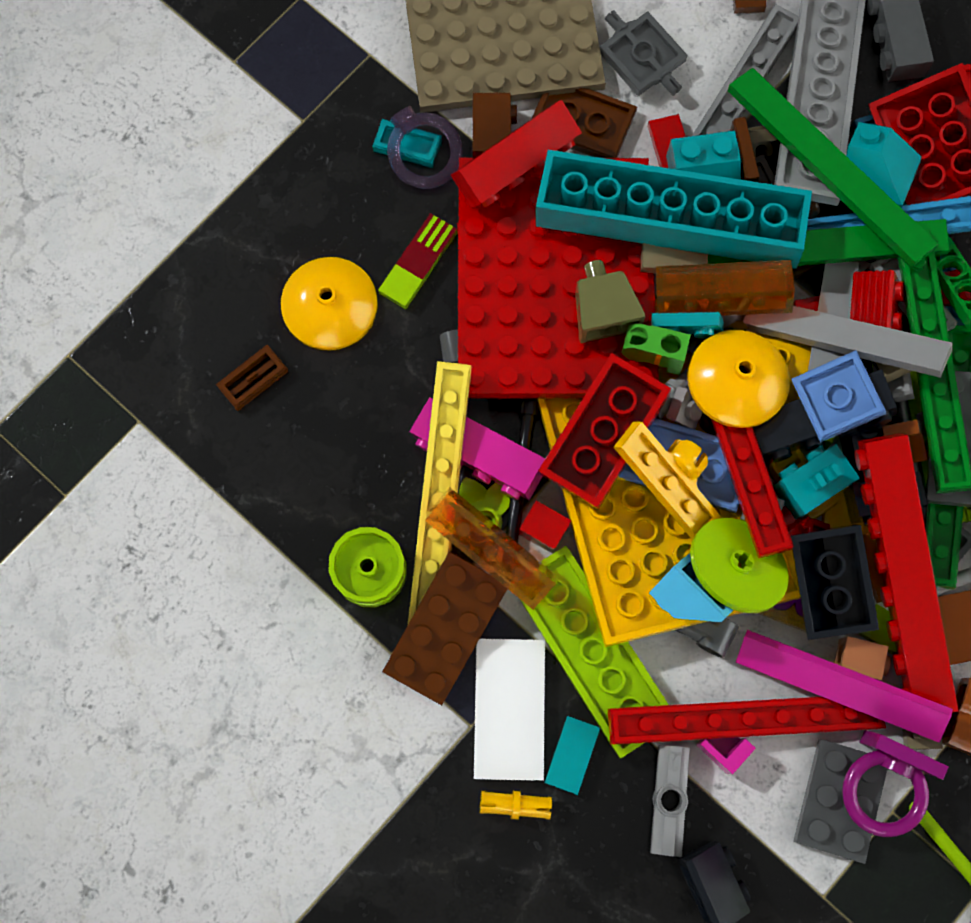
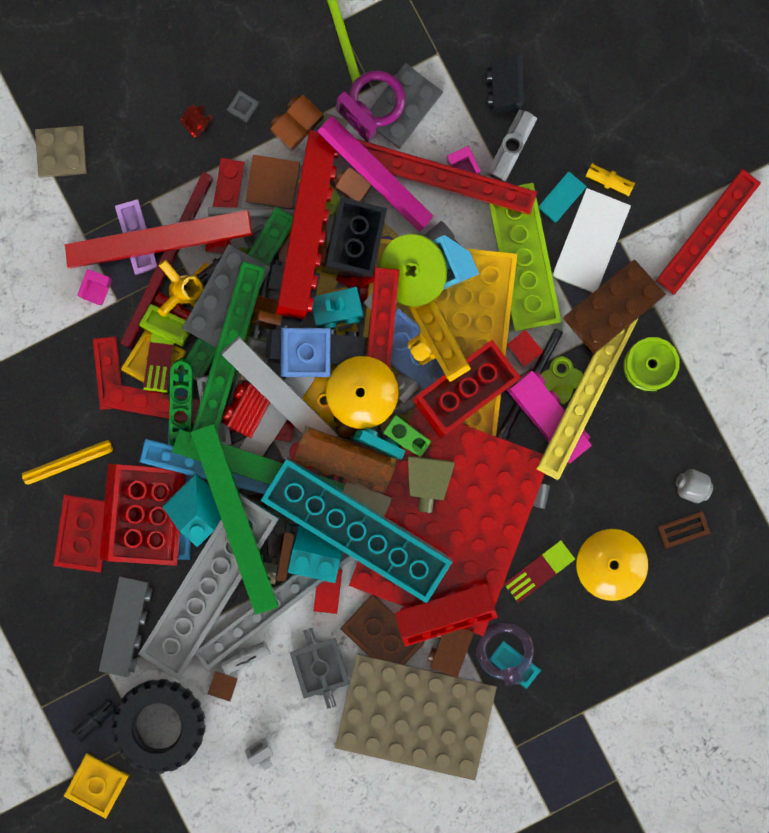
camera: 165 degrees left, 10 degrees up
clear orange brick [425,487,556,610] -> none
none -> light grey pin [221,641,271,675]
none -> red tile [655,169,761,295]
none -> light grey head [676,469,713,503]

